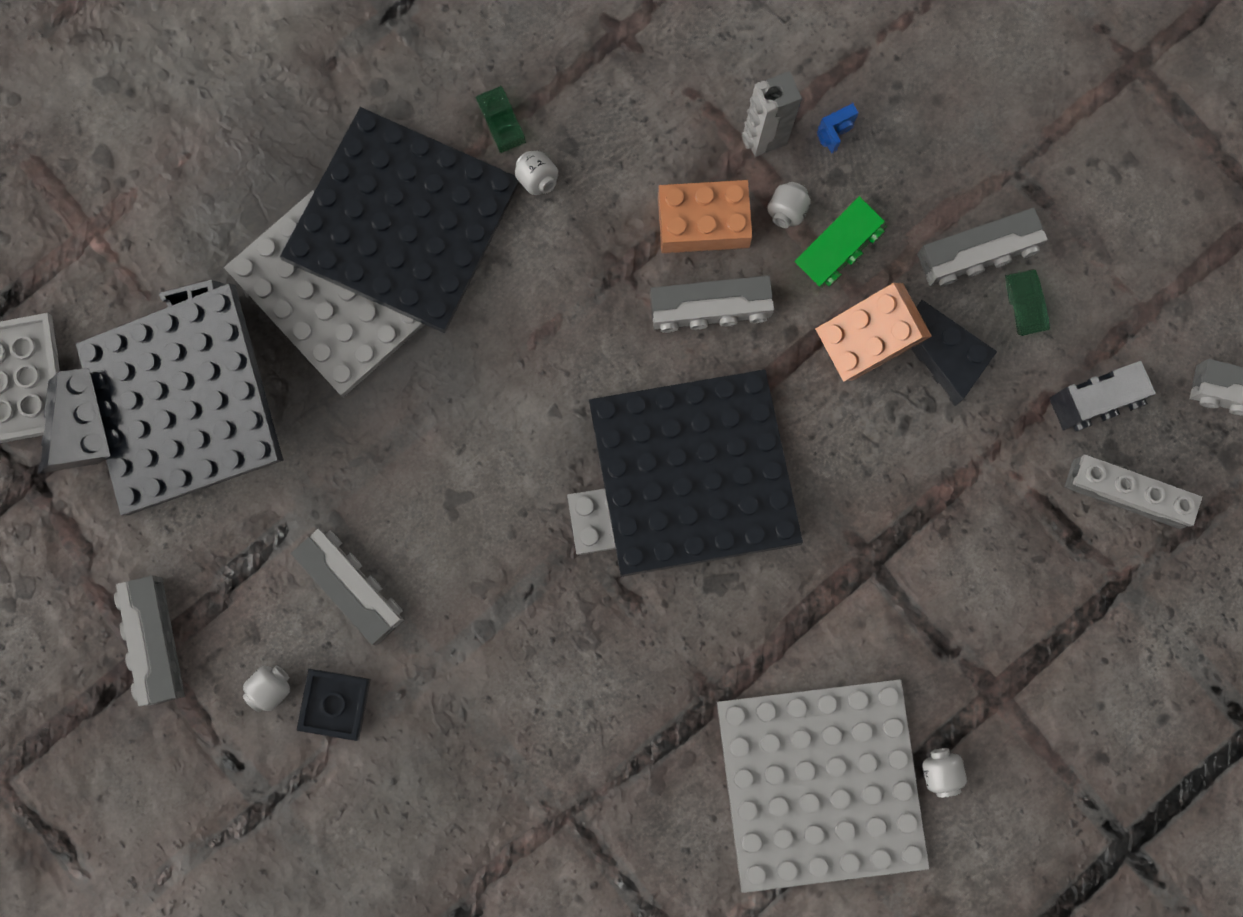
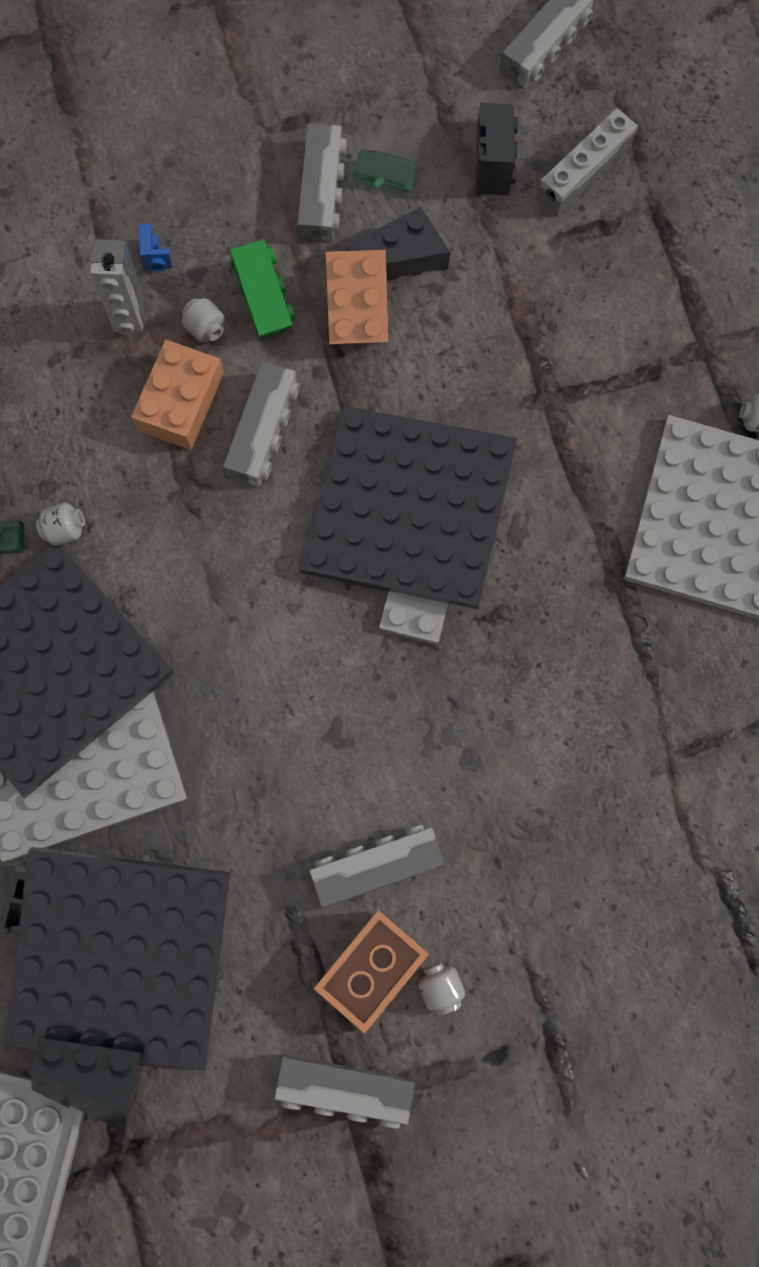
camera: 70 degrees left, 5 degrees down
black plate [296,669,371,741] -> none
none -> nougat brick [314,910,429,1034]

